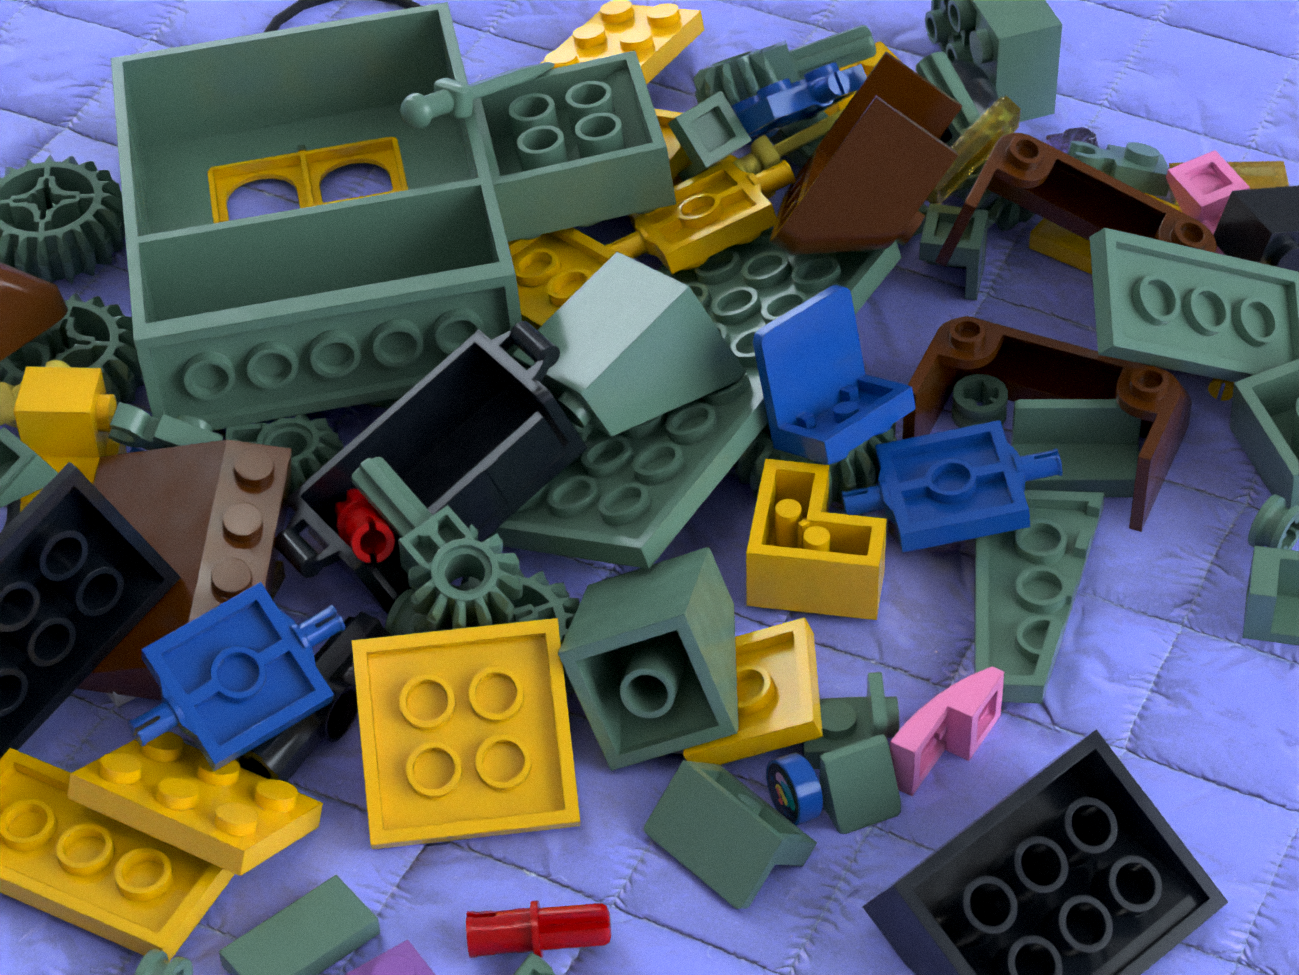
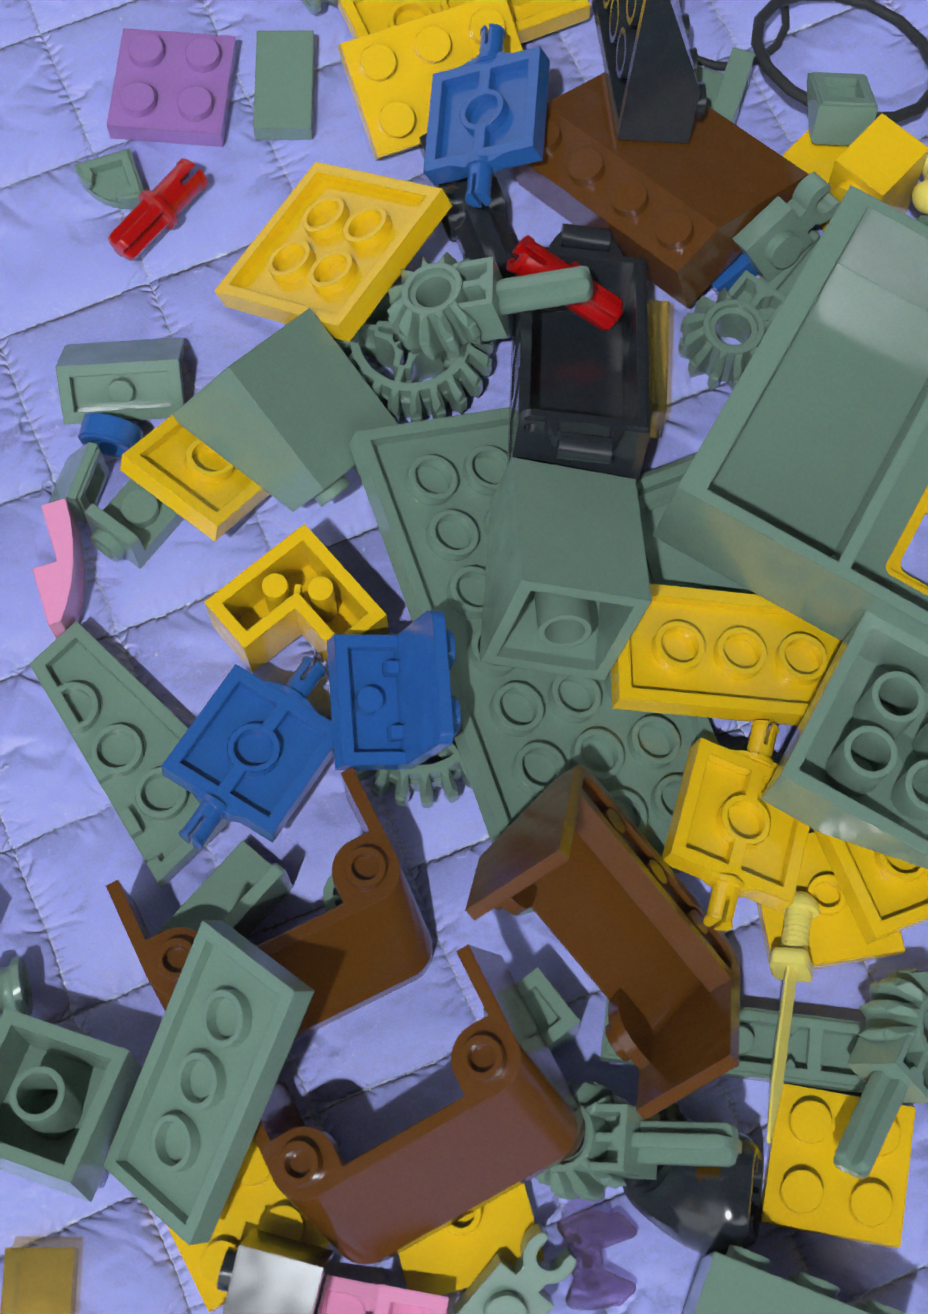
camera: 130 degrees right, 25 degrees up
sand green panel [668,91,752,182] -> none
blue plate [731,62,867,145] -> none
clear yellow tile [926,96,1021,205] -> none

